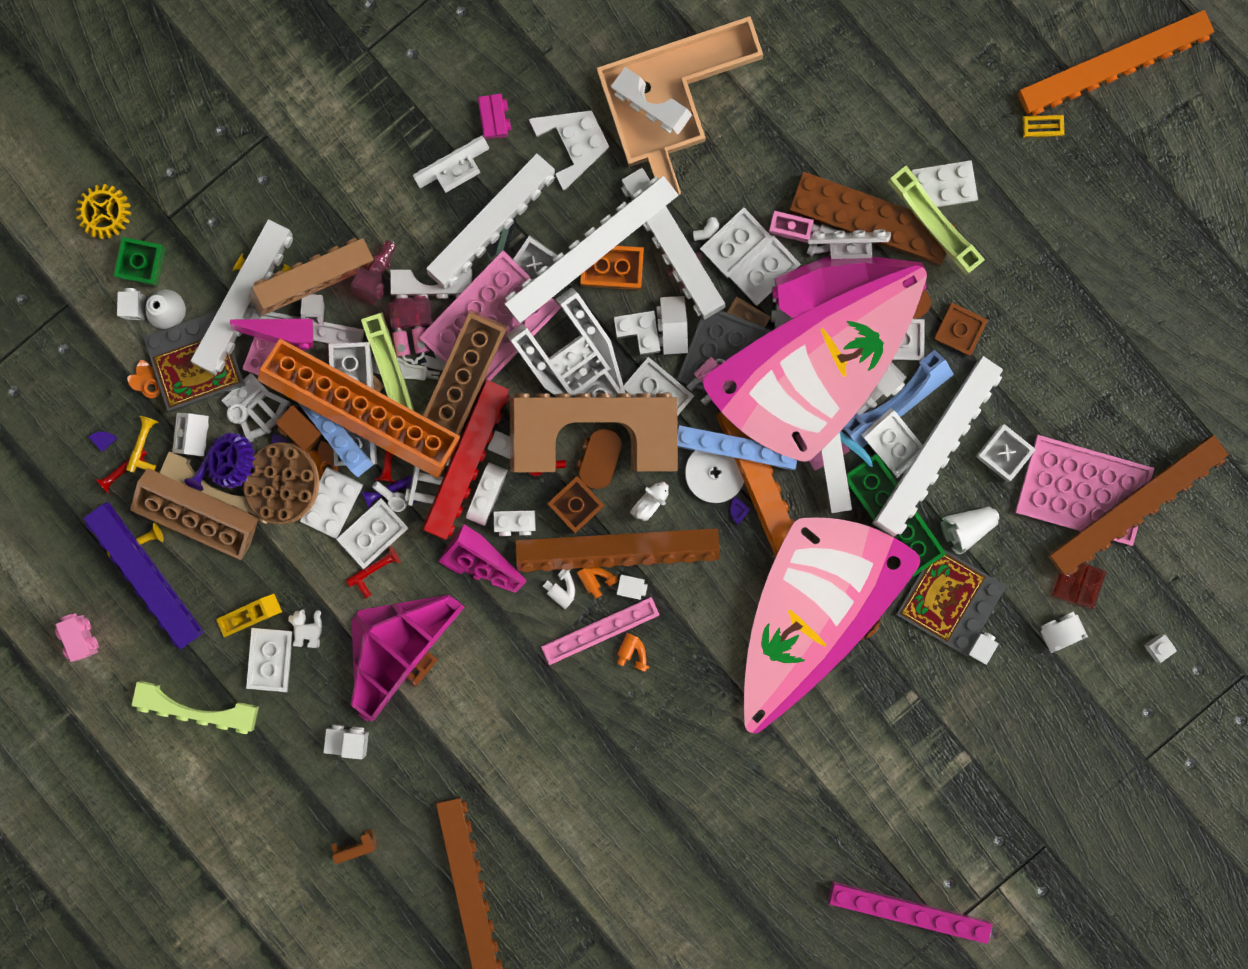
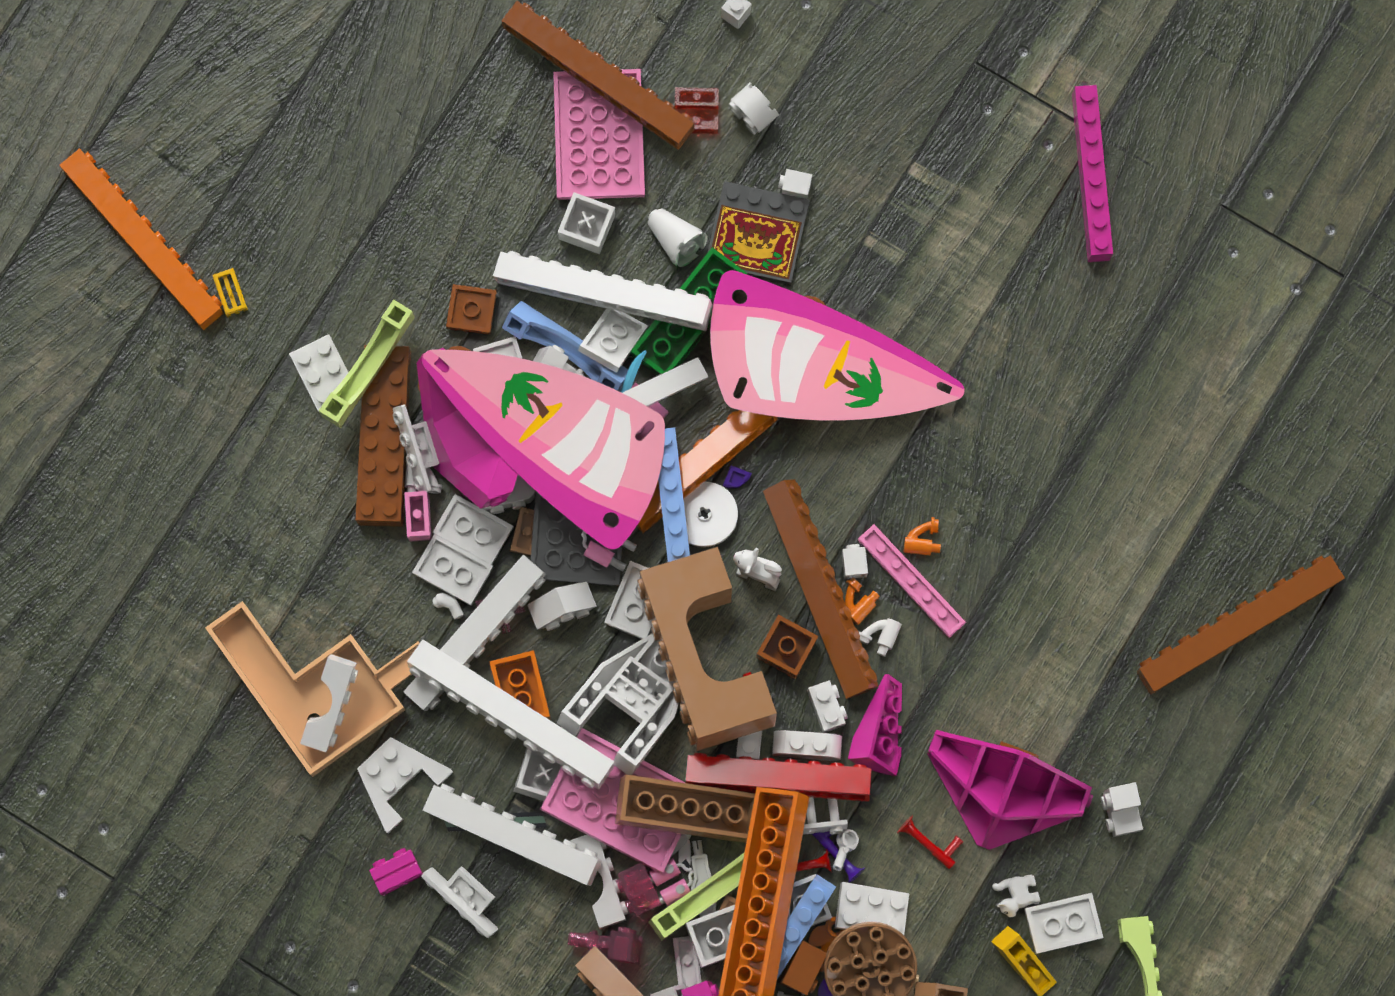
camera: 105 degrees left, 10 degrees down
dark orange piece [331,829,378,865] -> none
white plate [336,498,409,569] -> none
dark orange brick [577,429,622,489] -> none
white brick [614,311,660,356] -> none

